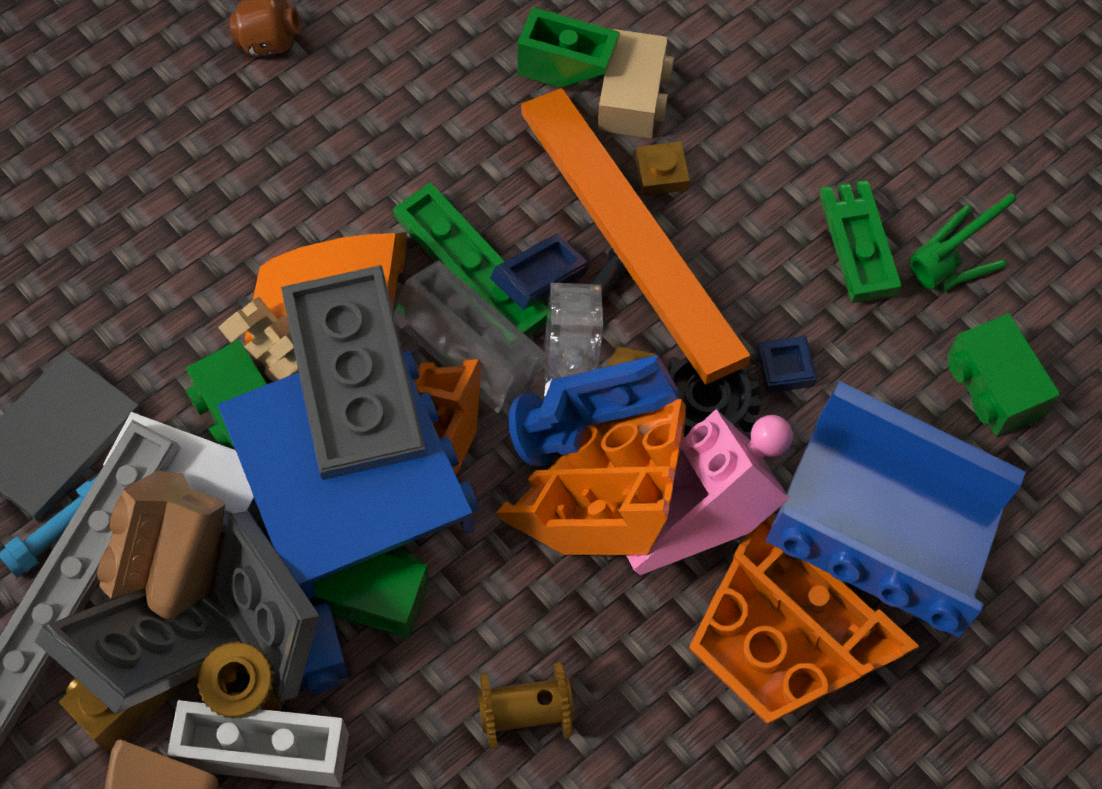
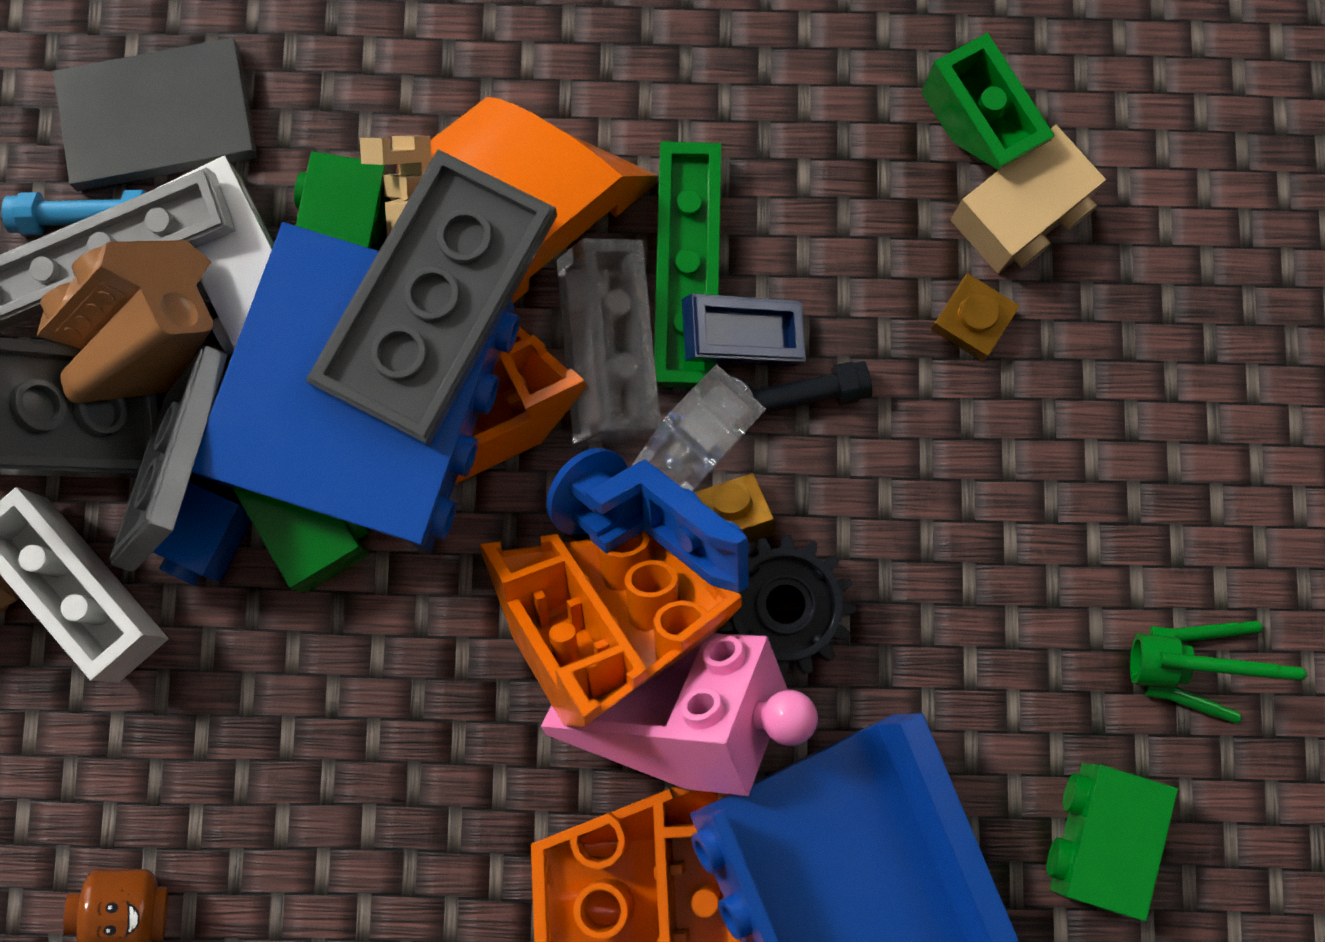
camera: 40 degrees right, 15 degrees up
pearl gold hose [197,641,285,719] -> none
pearl gold hose [477,662,575,749] -> none
orange tile [521,88,751,385] -> none
dark blue tile [757,336,817,393] -> none
green hinge [820,180,902,303] -> none

